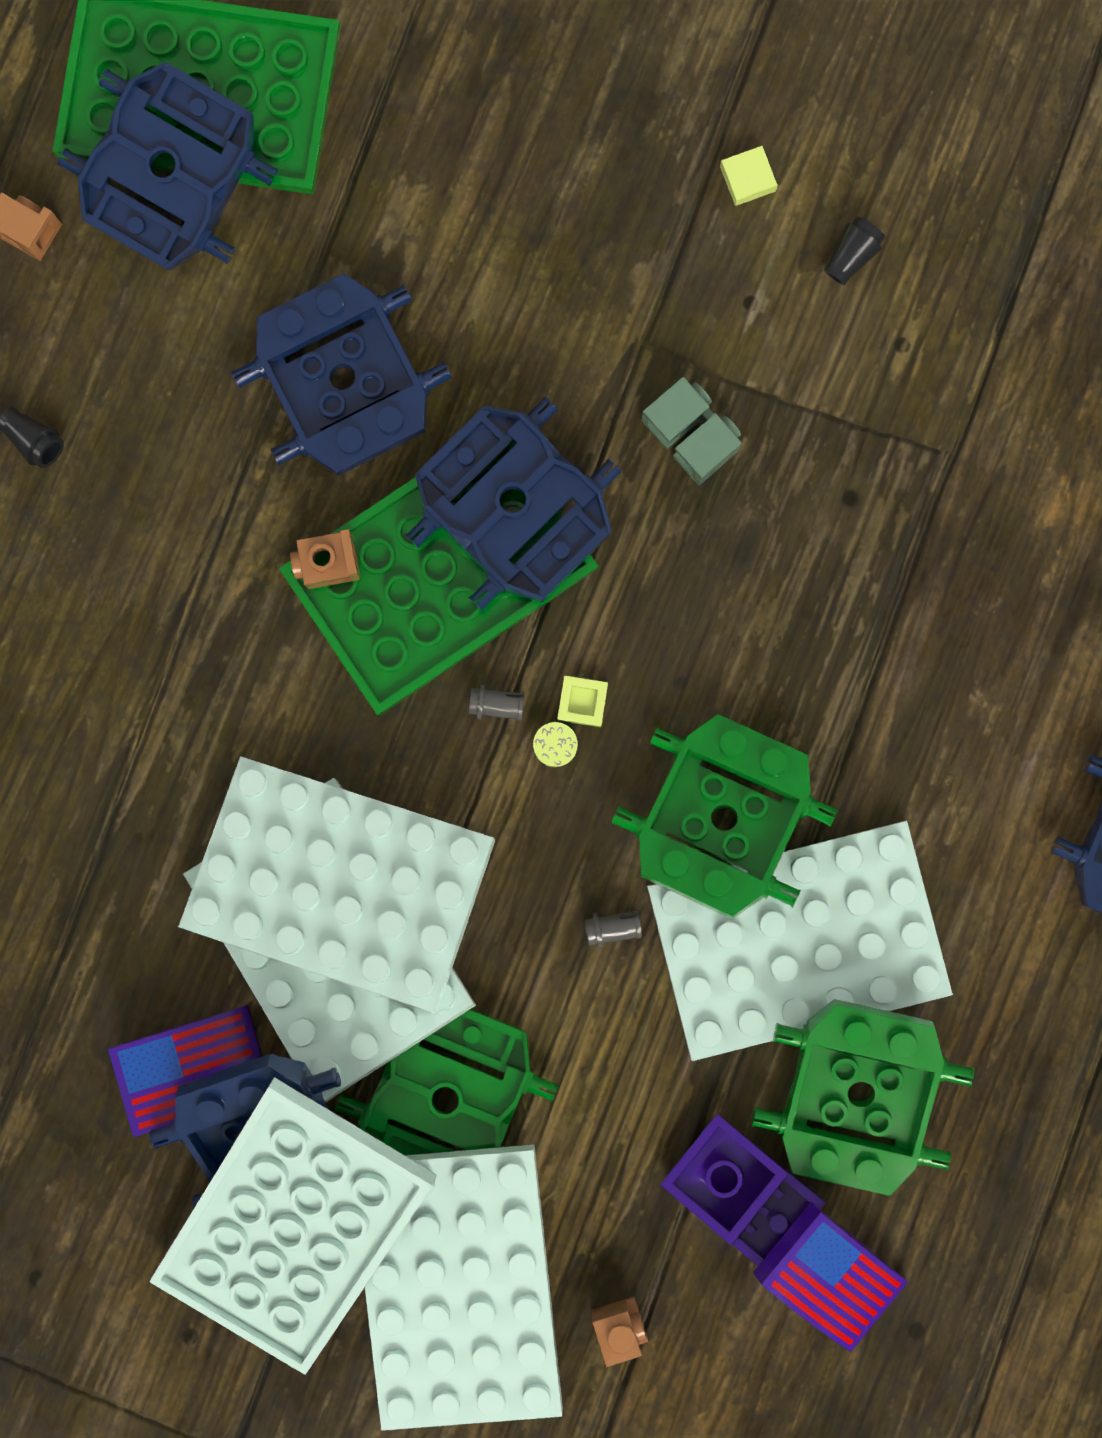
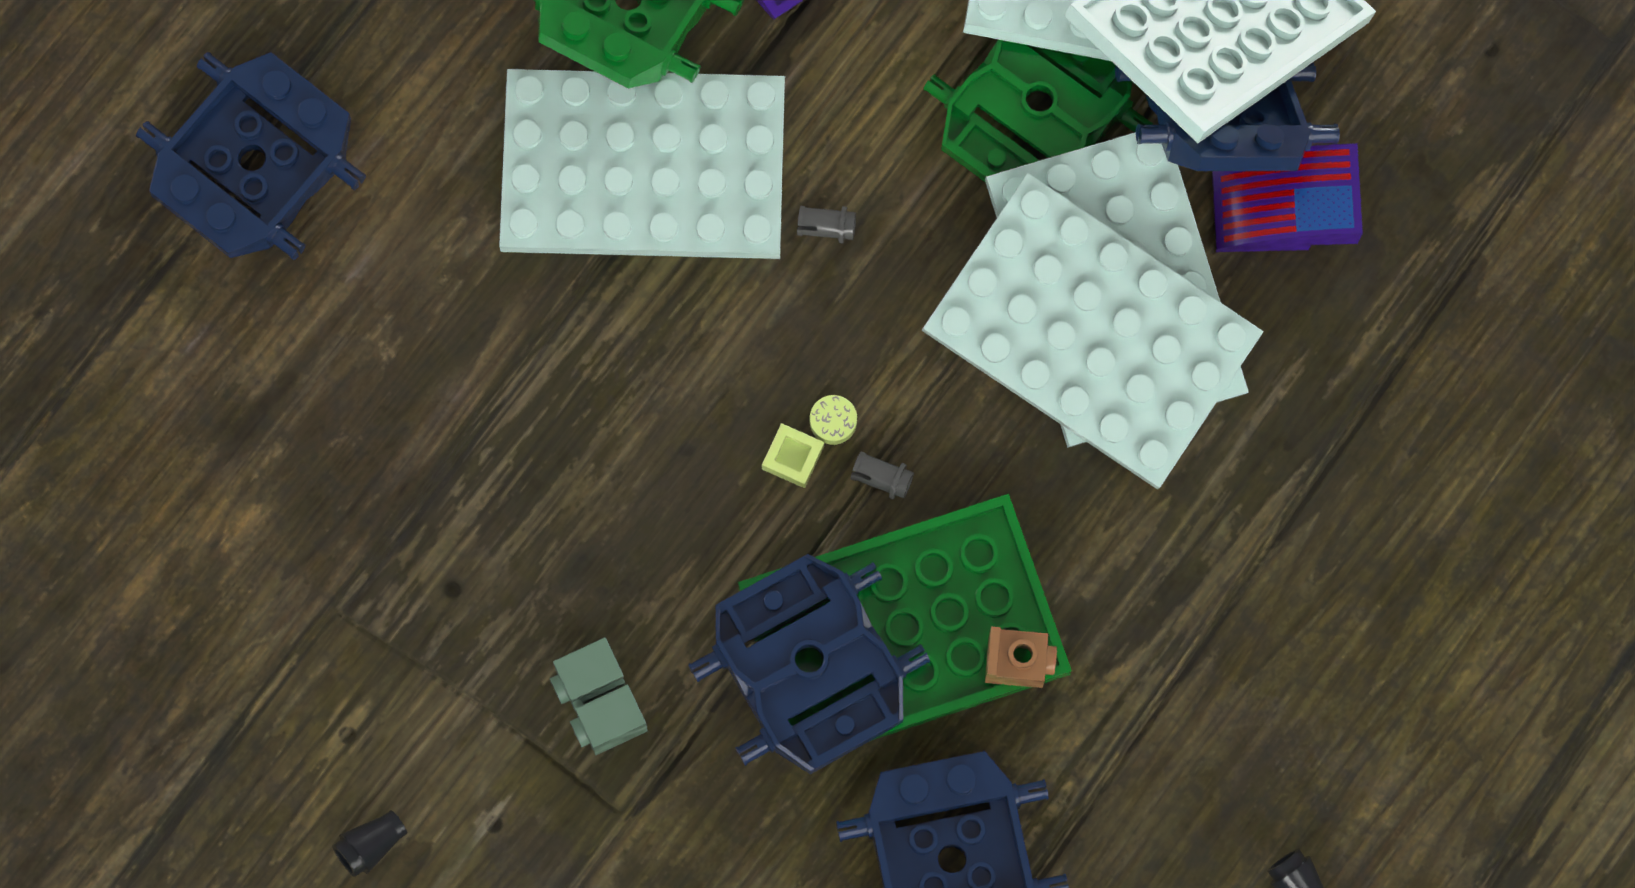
camera: 170 degrees left, 10 degrees down
green piece [612,714,838,919] -> none

